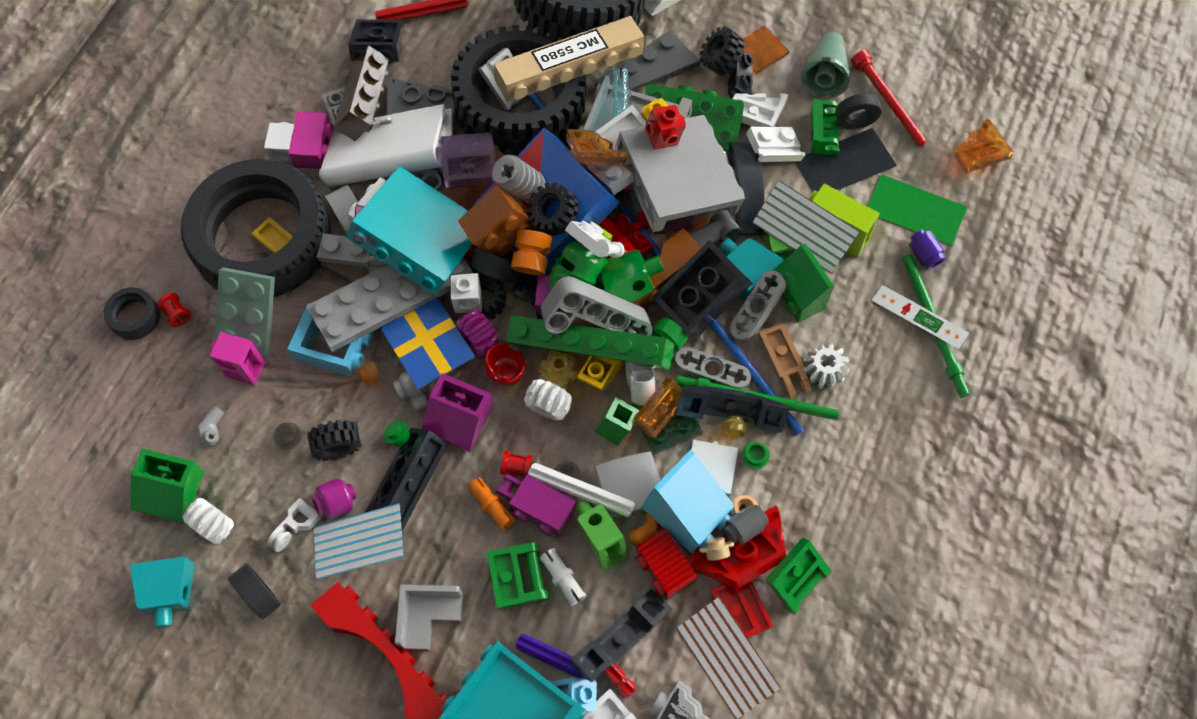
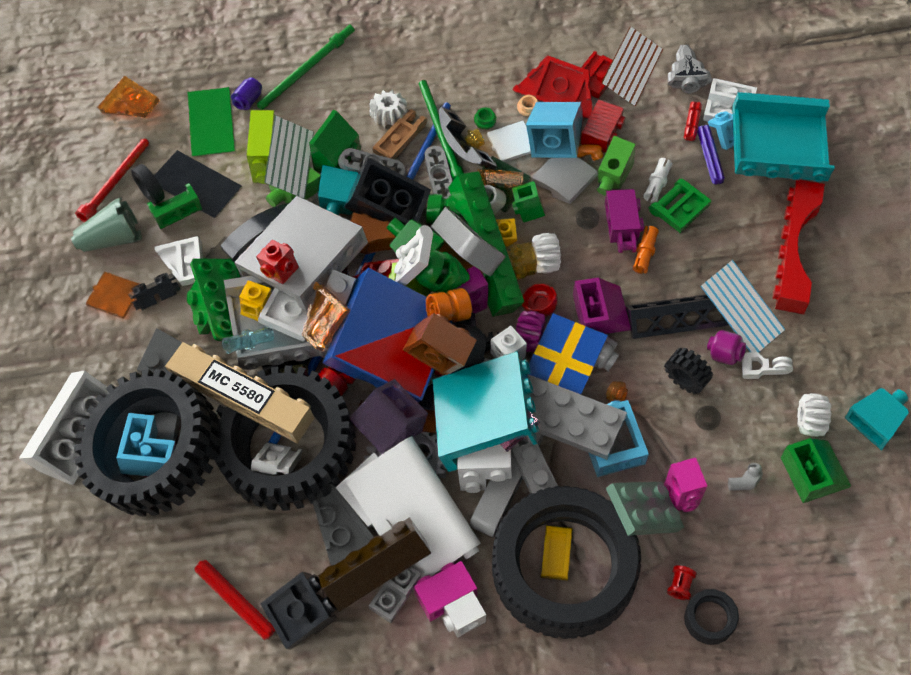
camera: 125 degrees left, 5 degrees down
black tyre [228,563,281,620] -> none
green plate [383,420,410,447] -> none
light grey panel [395,585,463,651] -> none
light grey piece [492,155,545,203] -> none
red bush [500,450,533,479] -> none
black tyre [527,182,579,235] -> none
white axle [528,463,635,517] -> none
black slope [570,588,672,683] -> none
black tyre [699,26,745,75] -> none
tan plate [699,537,734,560] -> none
dark grey brick [724,505,769,545] -> none
white plate [746,127,805,162] -> none
green plate [765,537,832,615] -> none
white sticker [872,285,969,349] -> none

